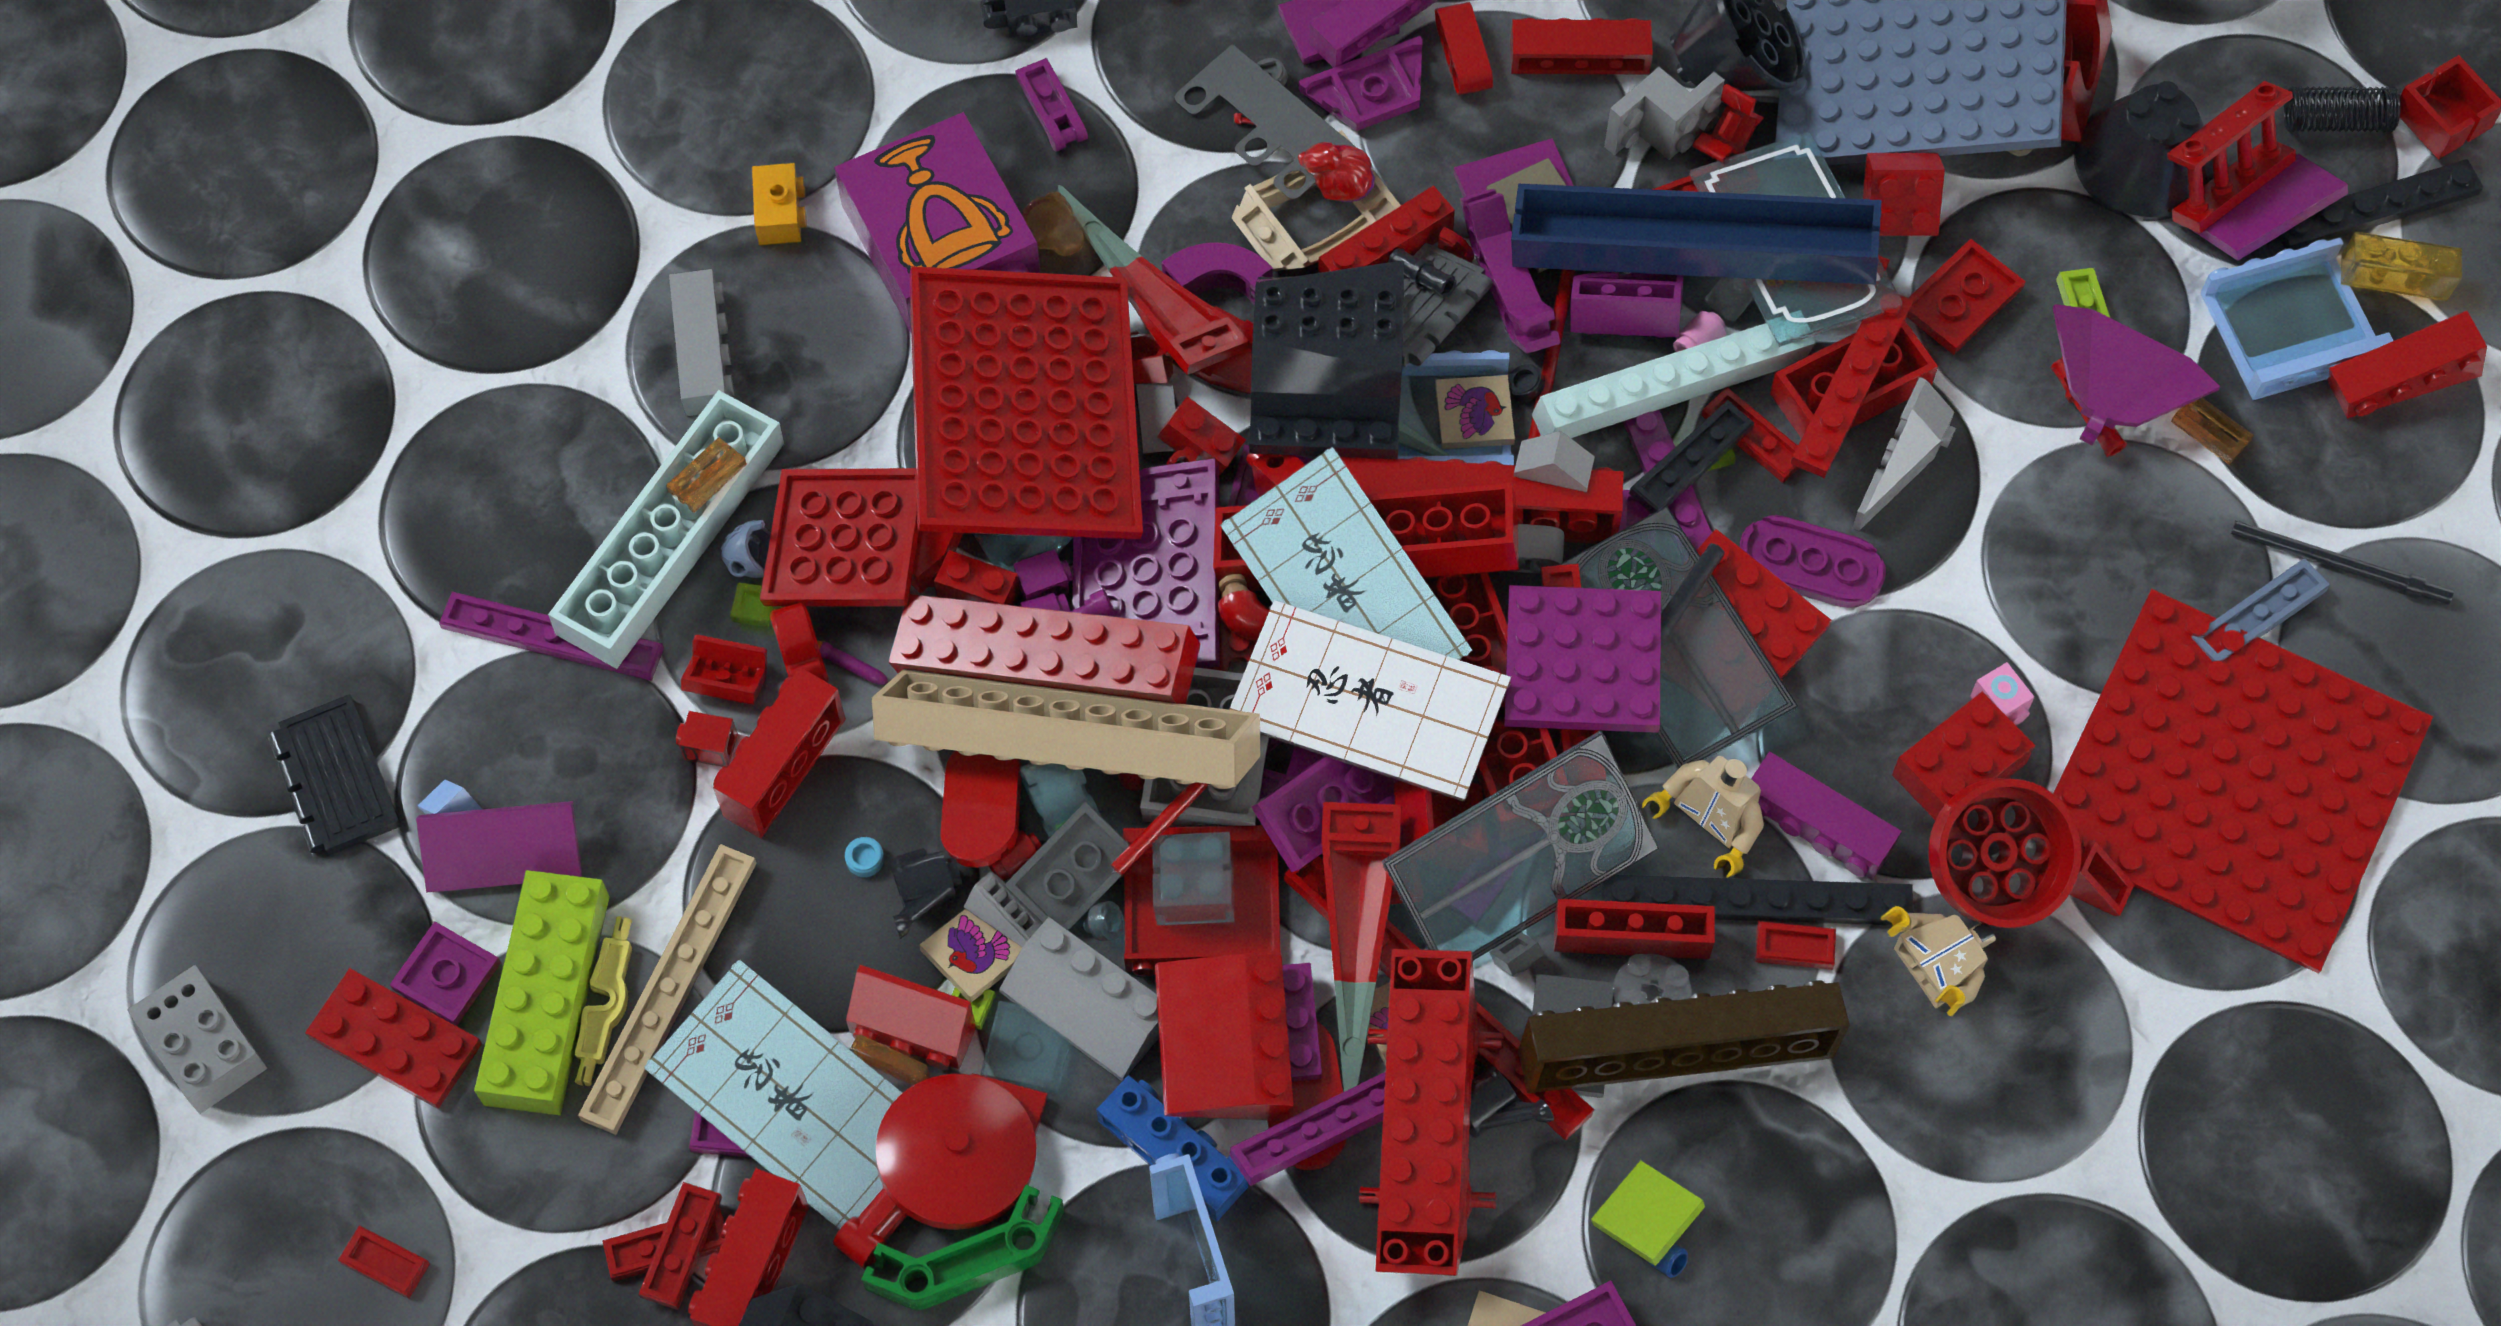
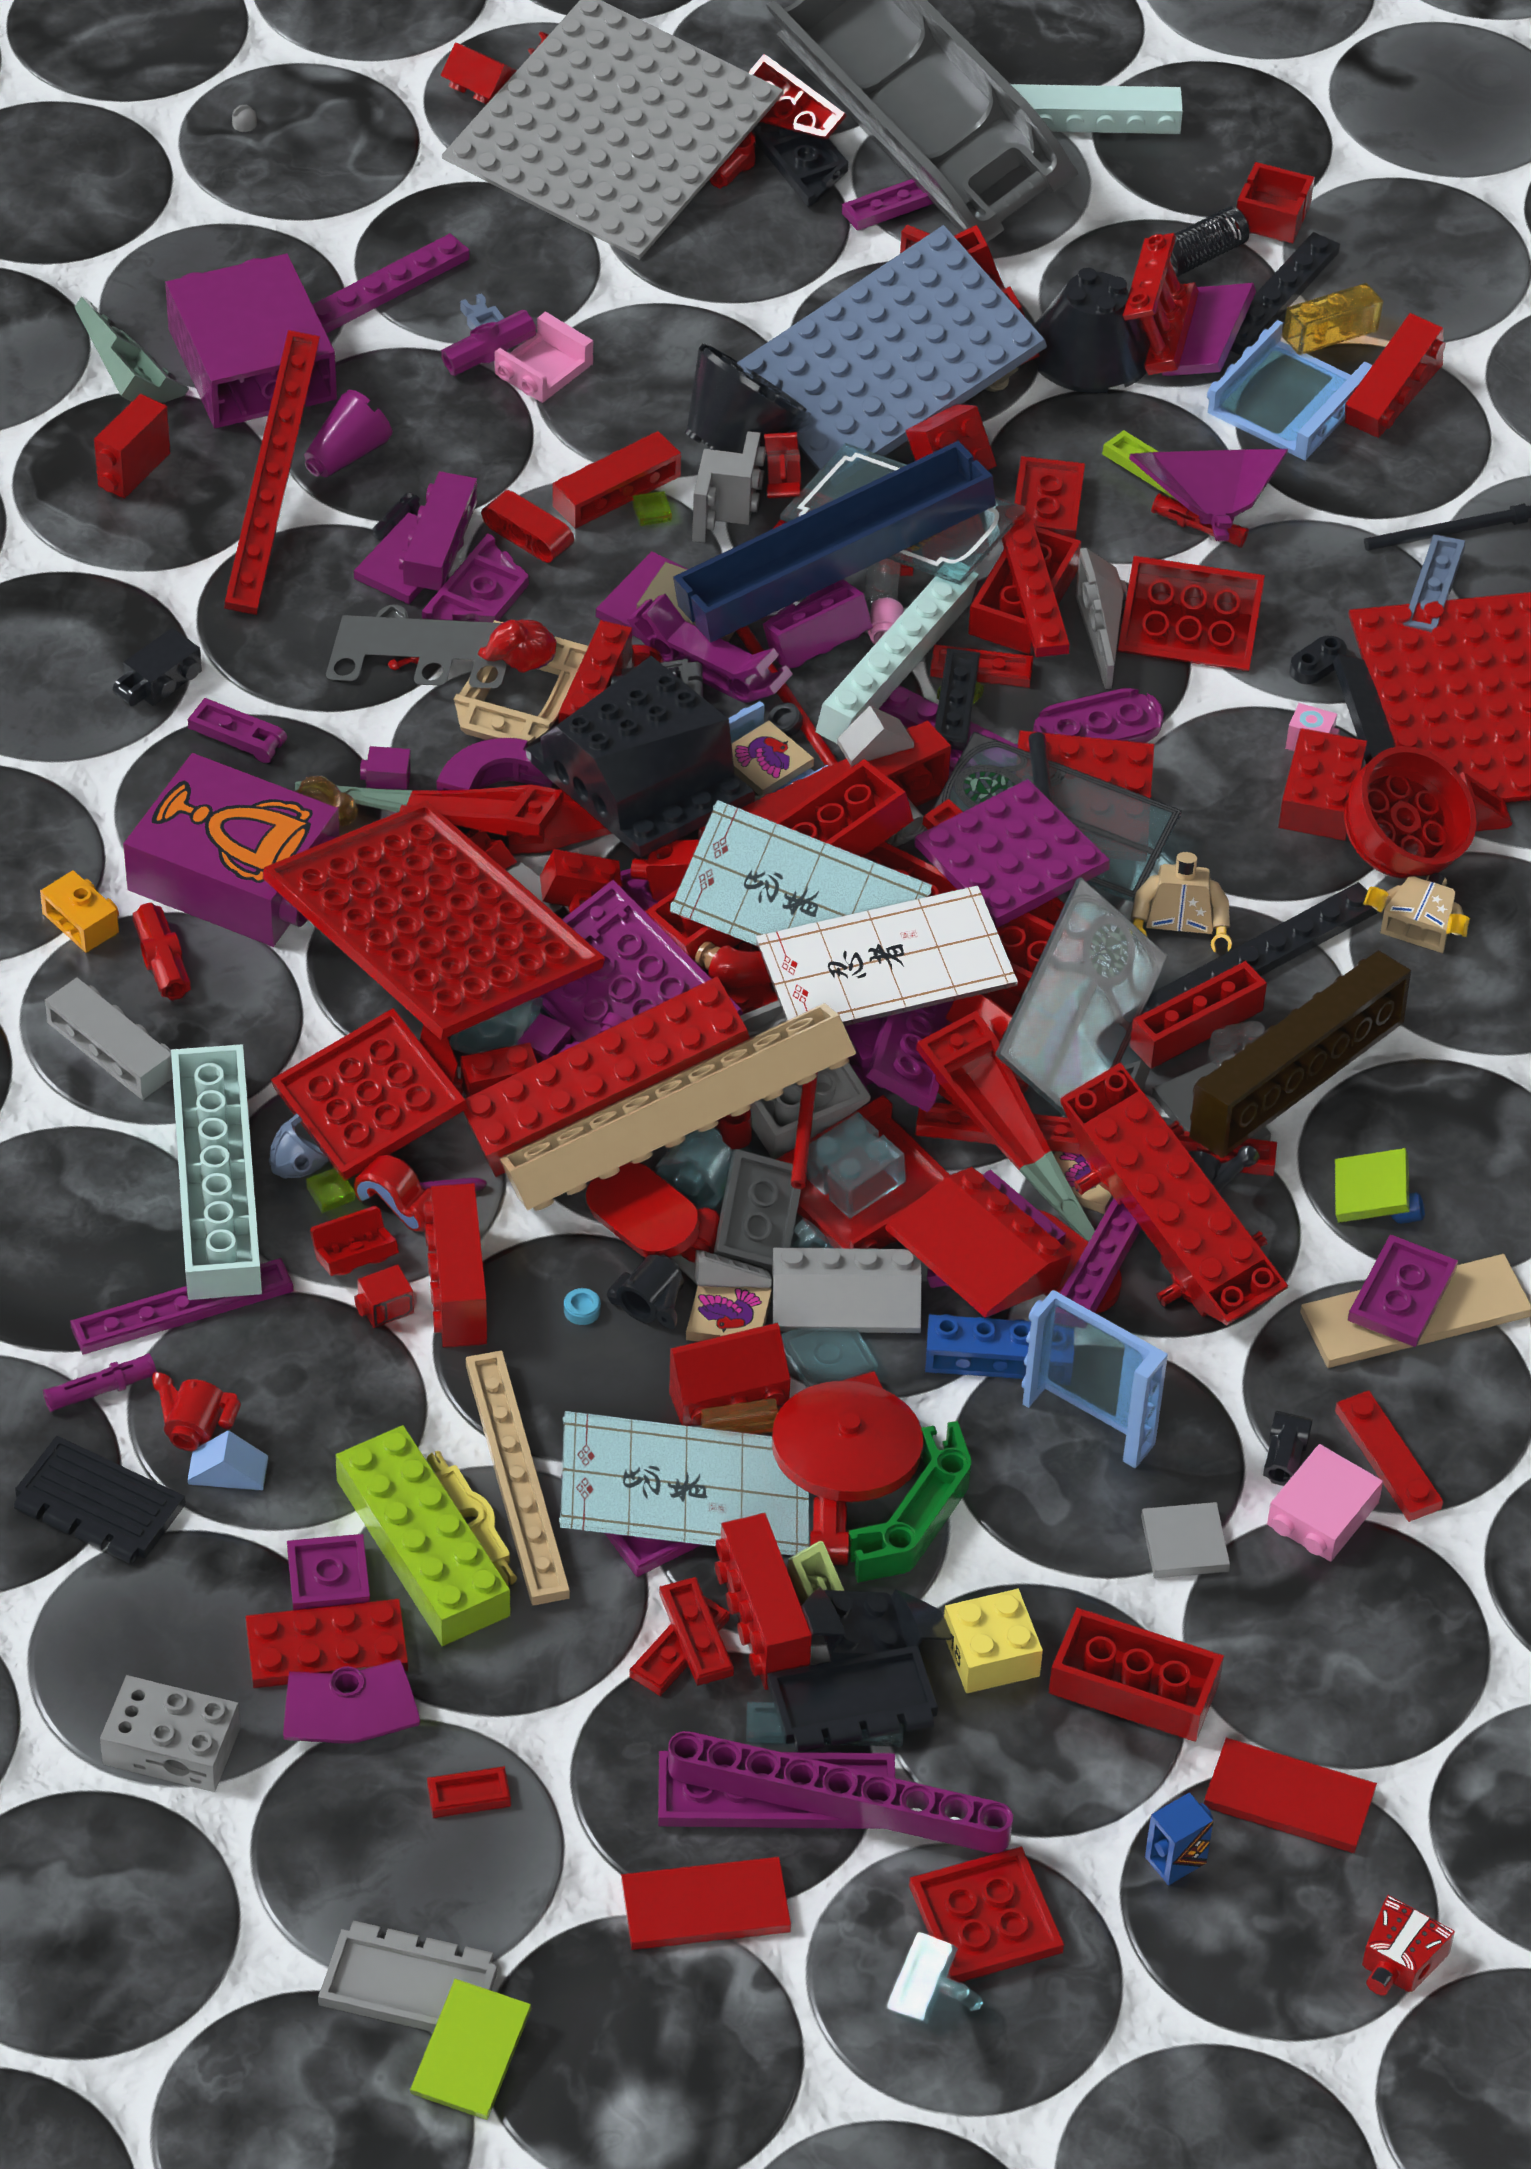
camera: 40 degrees left, 15 degrees down
magenta tile [416,801,582,893] -> none
clear orange tile [666,437,747,513] -> none
magenta brick [1751,751,1902,881] -> none
red tile [1755,921,1836,970] -> none
clear orange tile [2171,398,2254,465] -> none
none -> magenta pin [43,1353,157,1412]
none -> red piece [132,902,191,1001]
none -> red piece [152,1372,241,1451]
none -> magenta panel [283,1659,420,1744]
none -> magenta brick [360,746,411,790]
none -> clear neon green tile [633,491,672,526]
none -> yellowish green slope [788,1541,845,1607]
none -> red slope [1118,556,1265,672]
none -> black plate [1289,636,1347,684]
none -> black tile [1333,654,1395,764]

